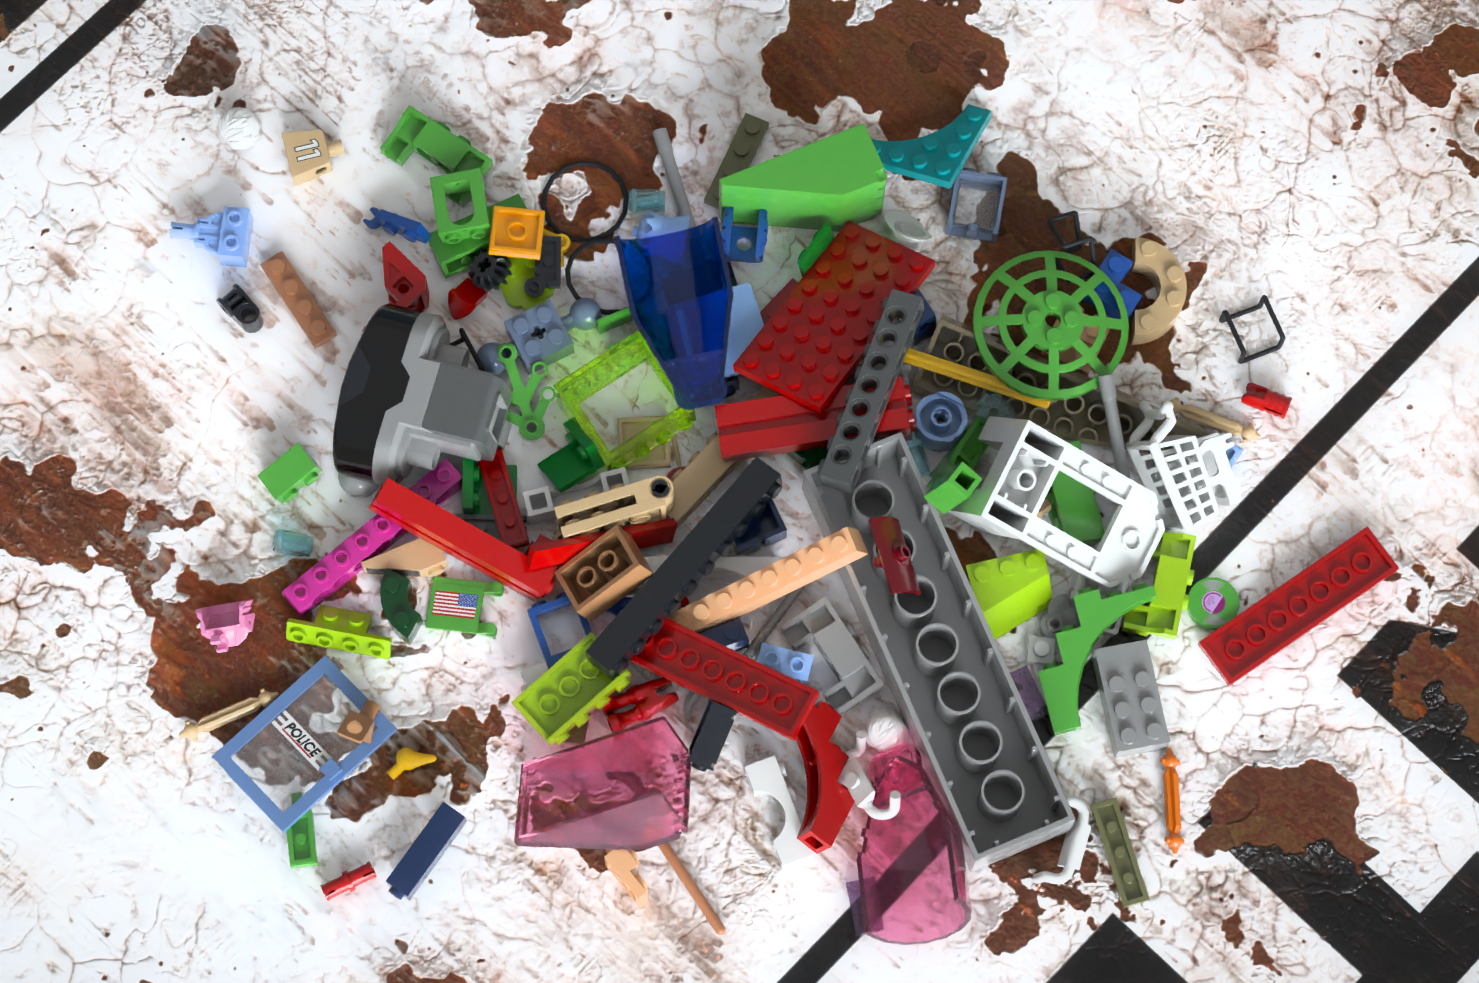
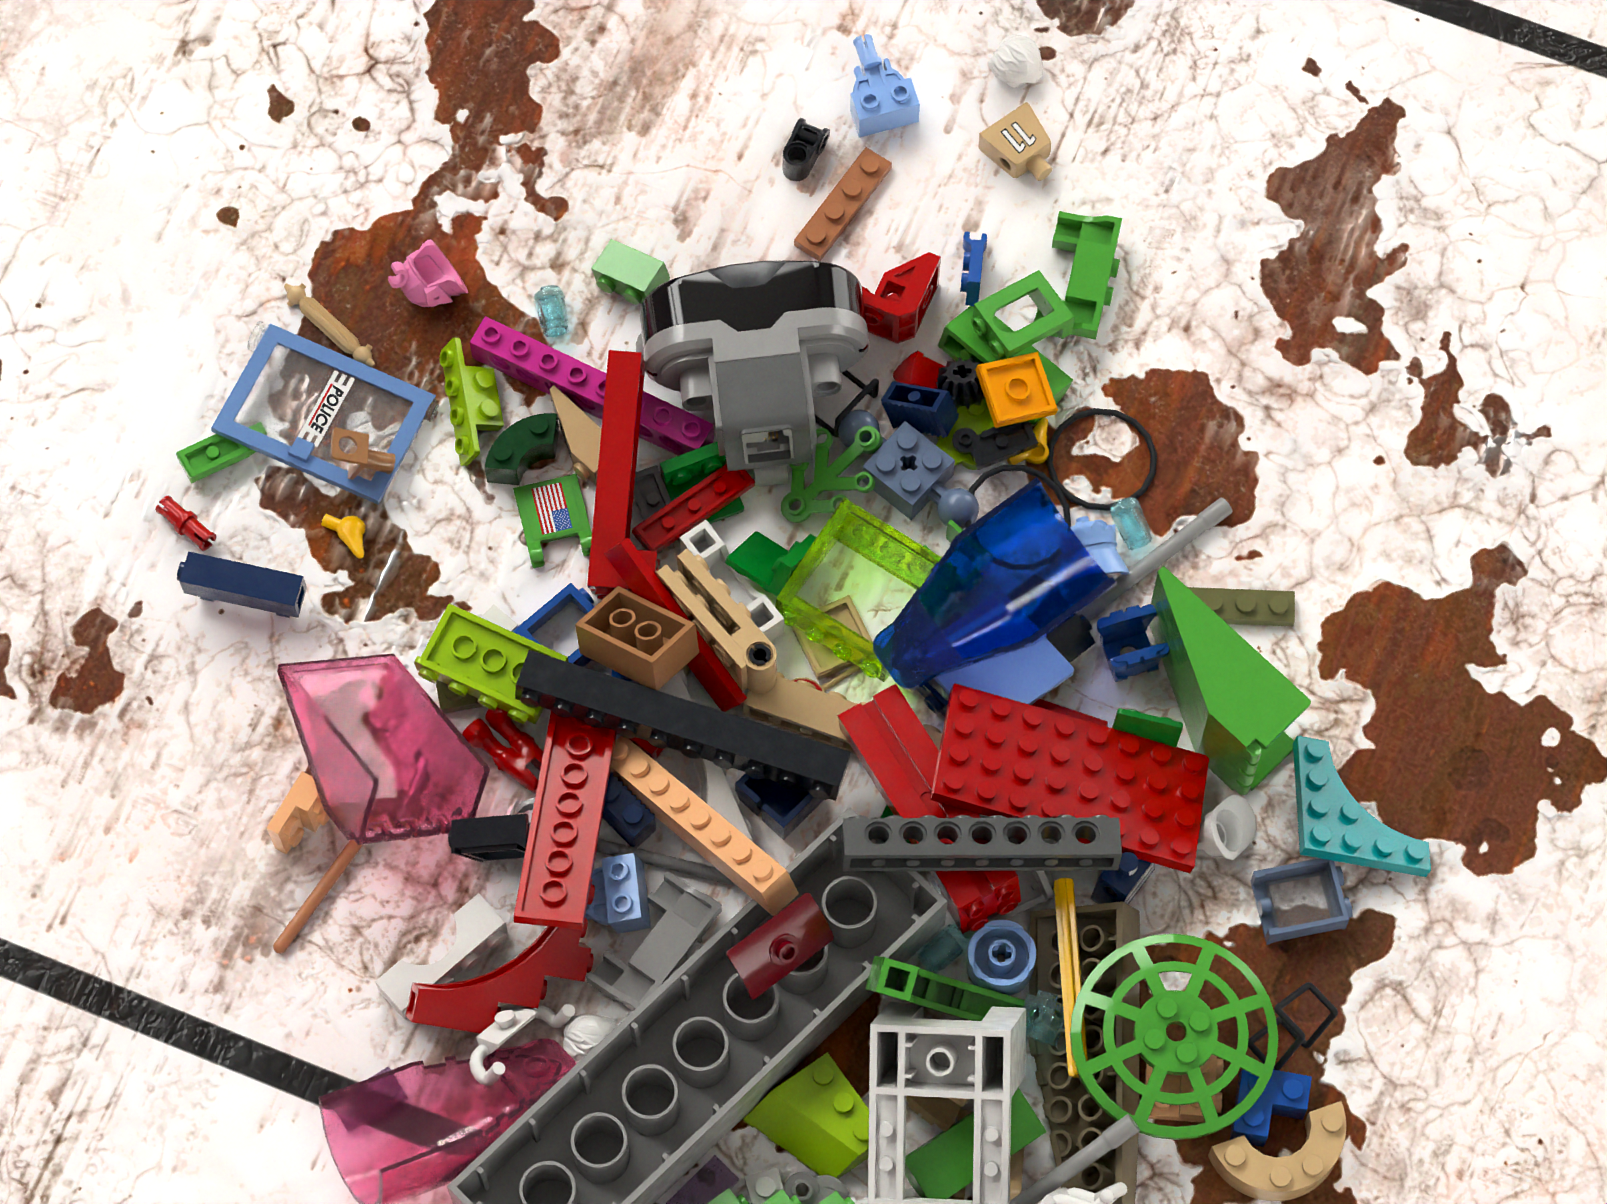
camera: 70 degrees right, 5 degrees down
none -> dark blue brick [881,381,959,438]

